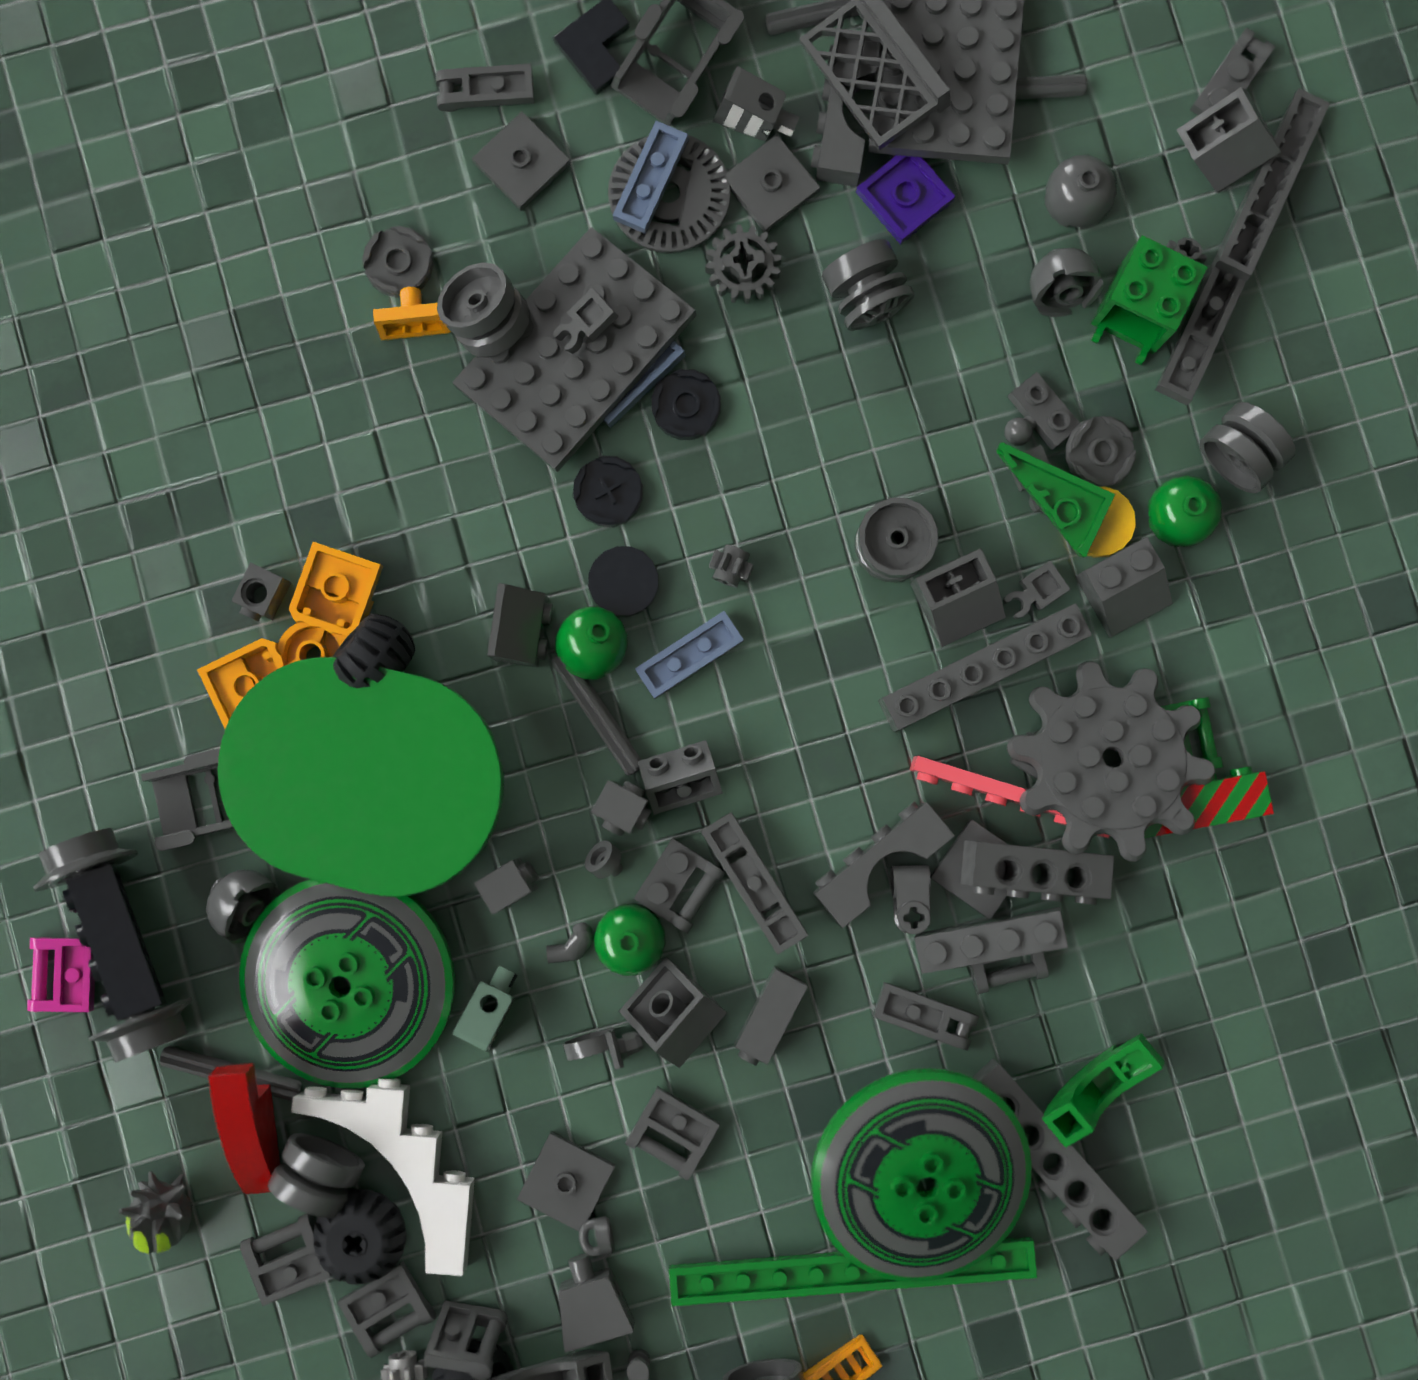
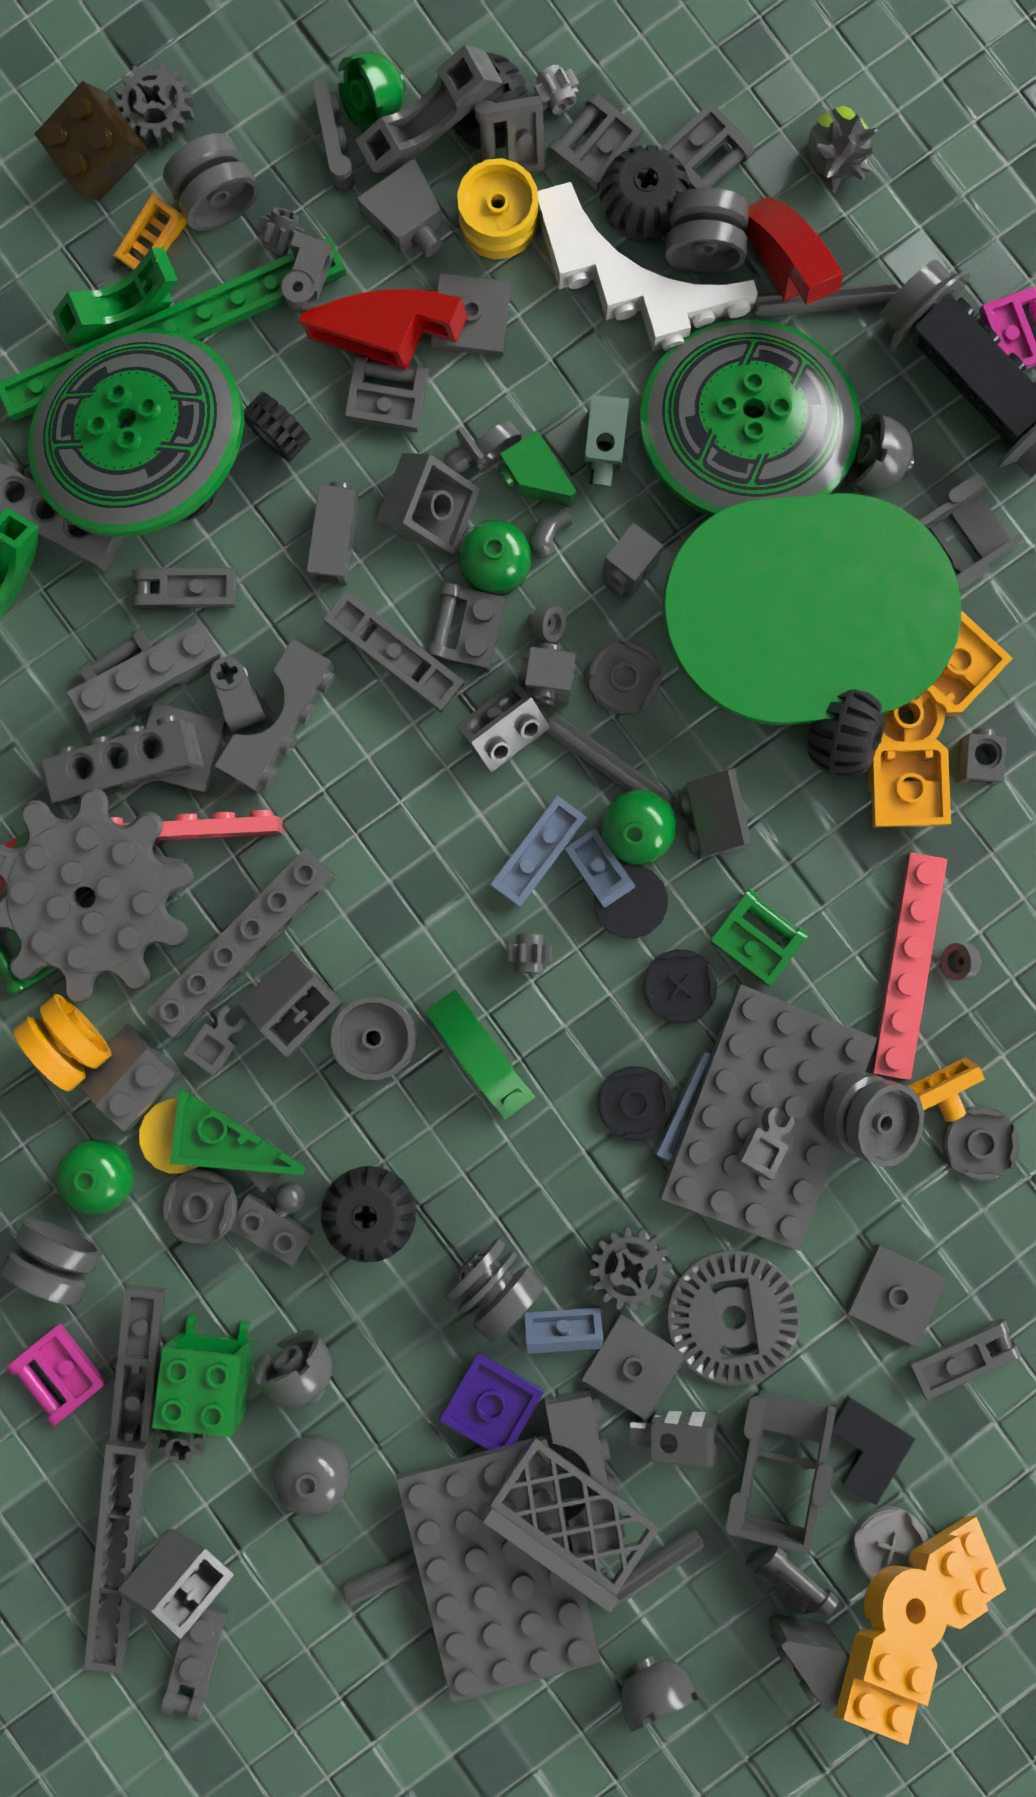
camera: 160 degrees right, 0 degrees up
dark grey tile [579,1216,615,1256] -> none
sand blue plate [613,121,688,234] -> none
none -> dark pink plate [6,1323,108,1428]
none -> light orange wheel [13,994,112,1092]
none -> green arch [53,248,178,345]
none -> black tyre [244,391,311,462]
none -> dark grey gear [257,207,305,255]
none -> dark grey leg [281,231,334,314]
none -> red slope [299,289,468,370]
none -> black wheel [321,1166,416,1263]
none -> green arch [425,989,536,1120]
none -> yellow wheel [457,158,538,260]
none -> green slope [498,430,577,507]
none -> sand blue plate [525,1308,604,1354]
none -> sand blue plate [564,828,635,908]
none -> dark grey tile [588,640,662,715]
none -> green plate [709,888,809,986]
none -> coral plate [871,852,948,1080]
none -> dark grey tile [941,943,982,981]

